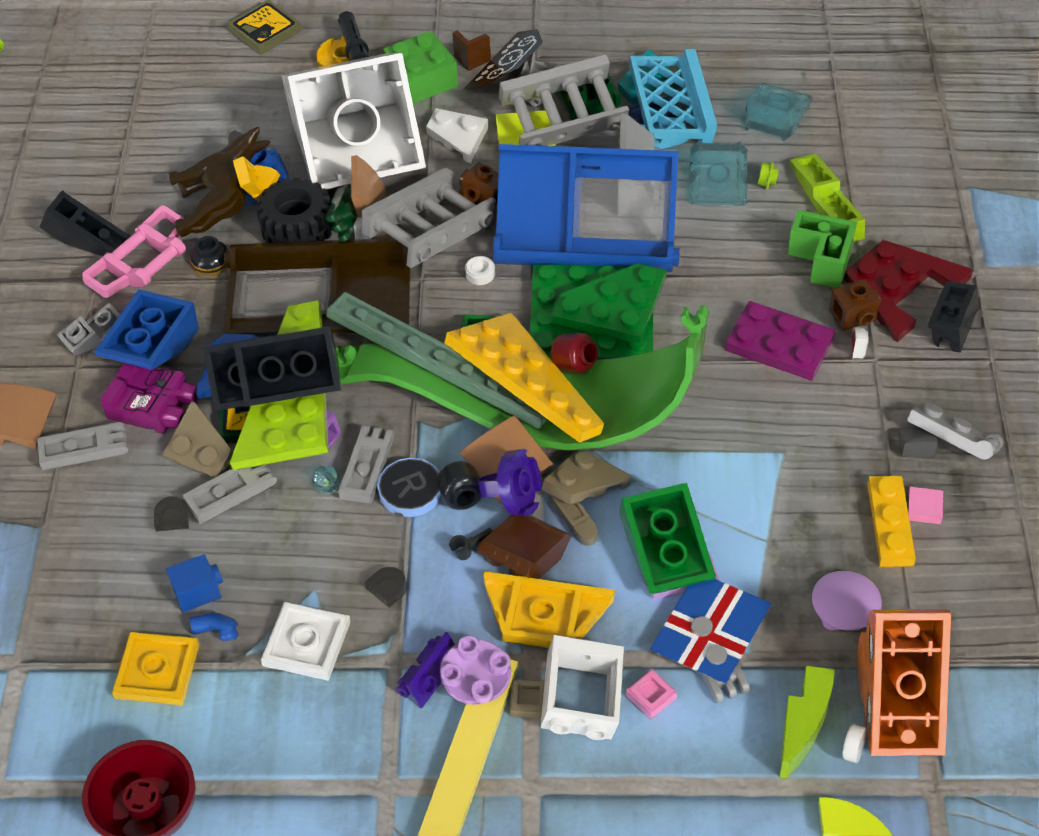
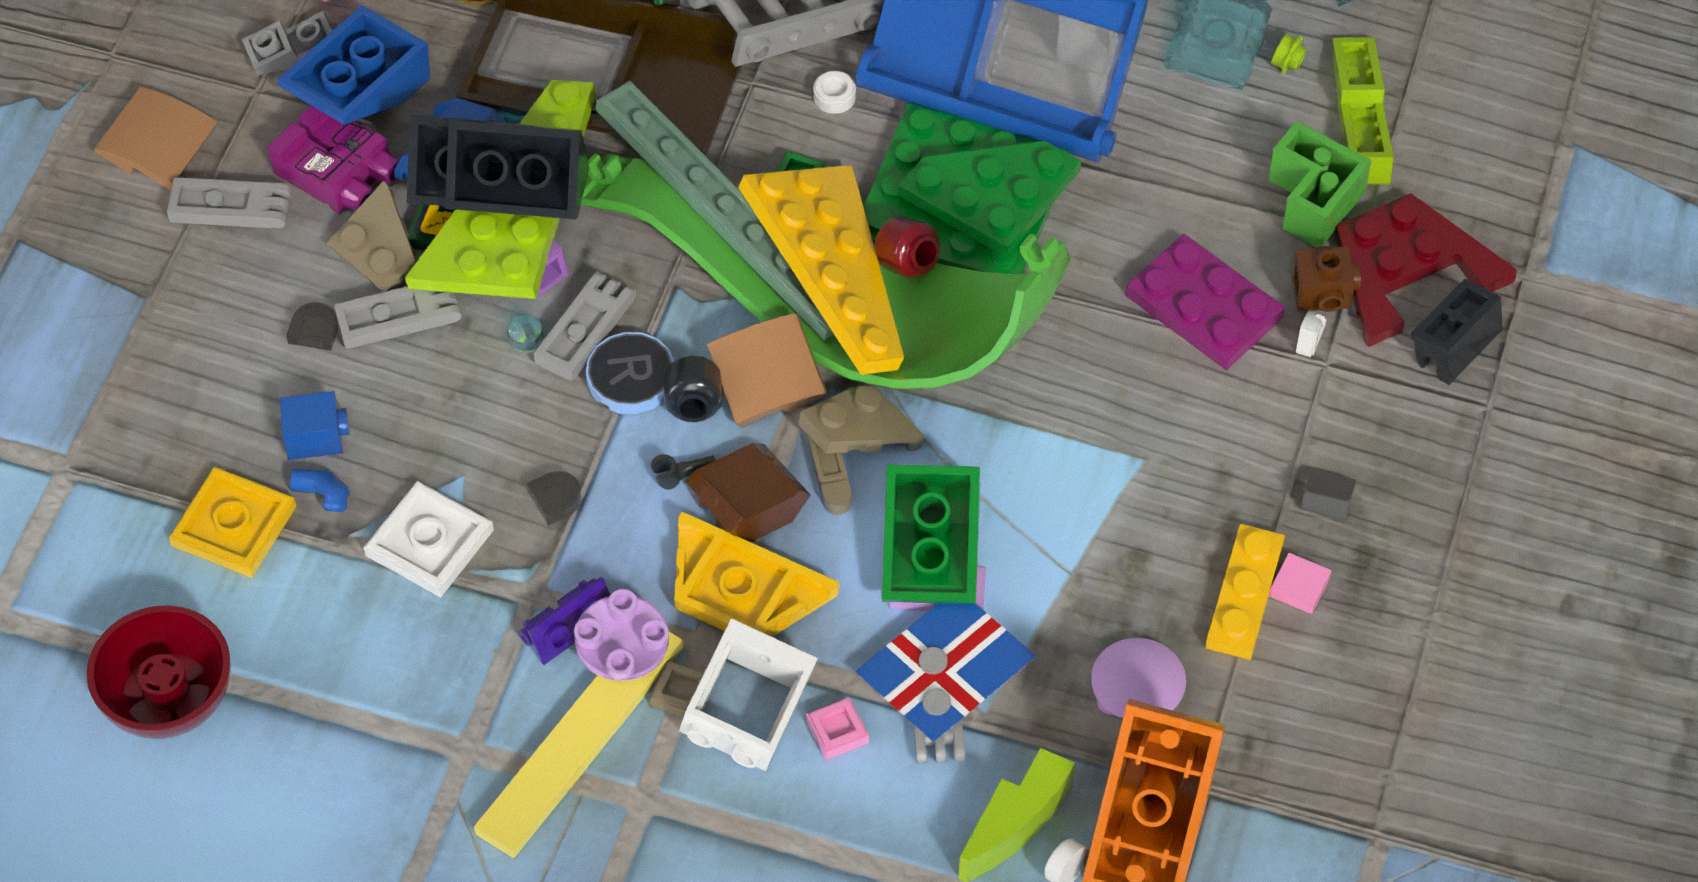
camera: 15 degrees right, 5 degrees up
dark purple tile [477,449,542,516] -> none
light grey plate [907,403,1003,460] -> none

